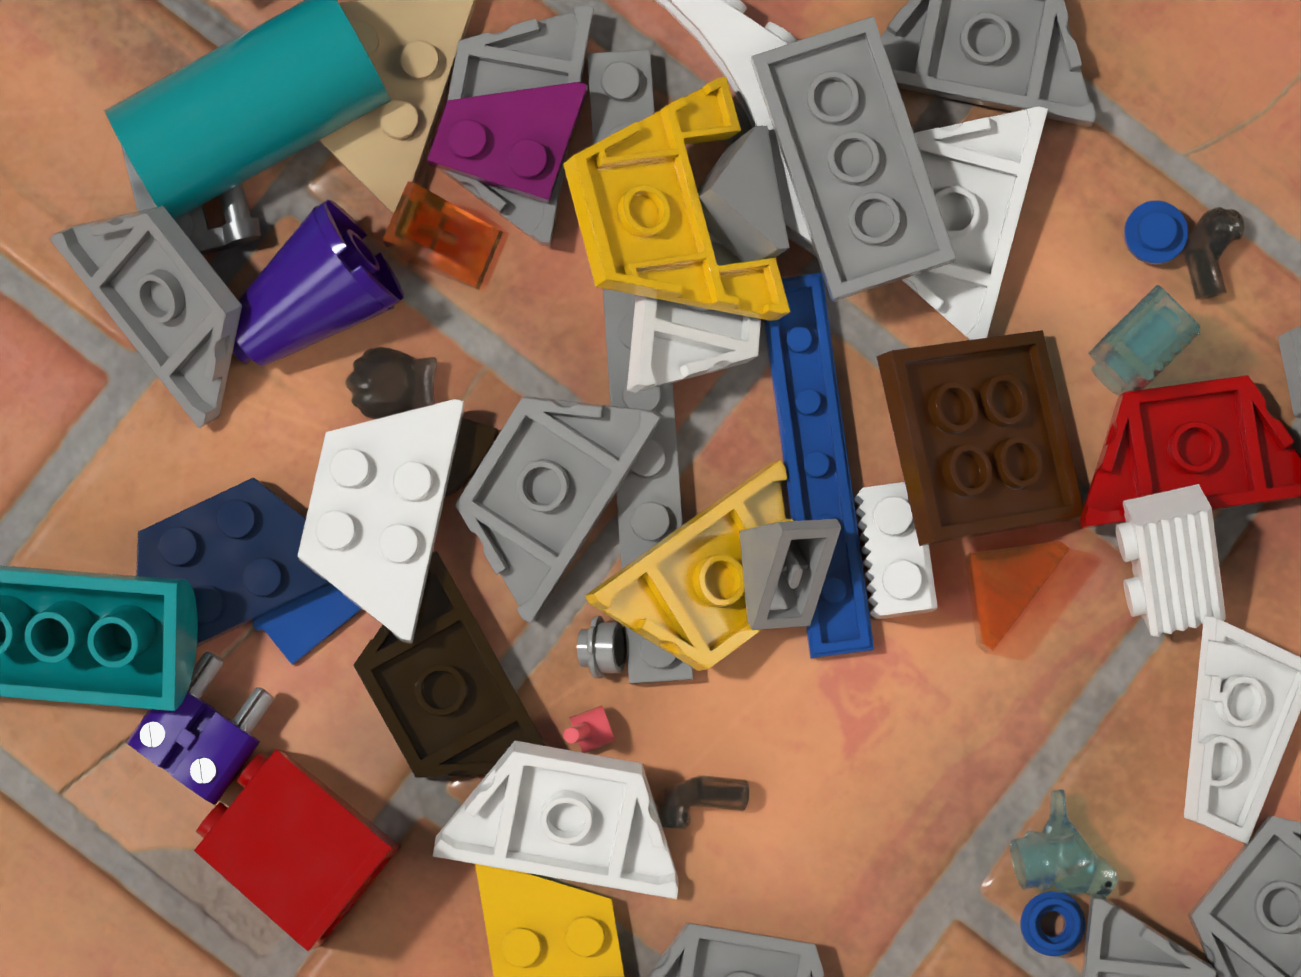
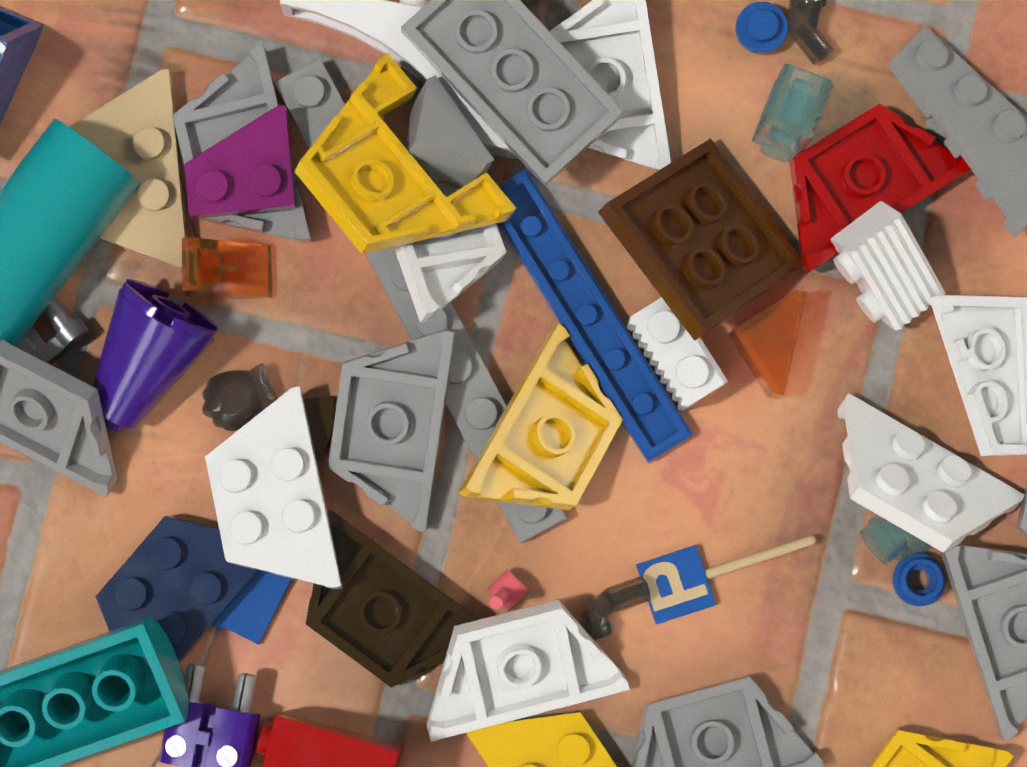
camera: 30 degrees left, 0 degrees up
light grey plate [577,616,626,679] -> none
light grey slope [739,519,841,630] -> none
none -> piece [636,535,817,625]
none -> white wing [837,393,1025,553]

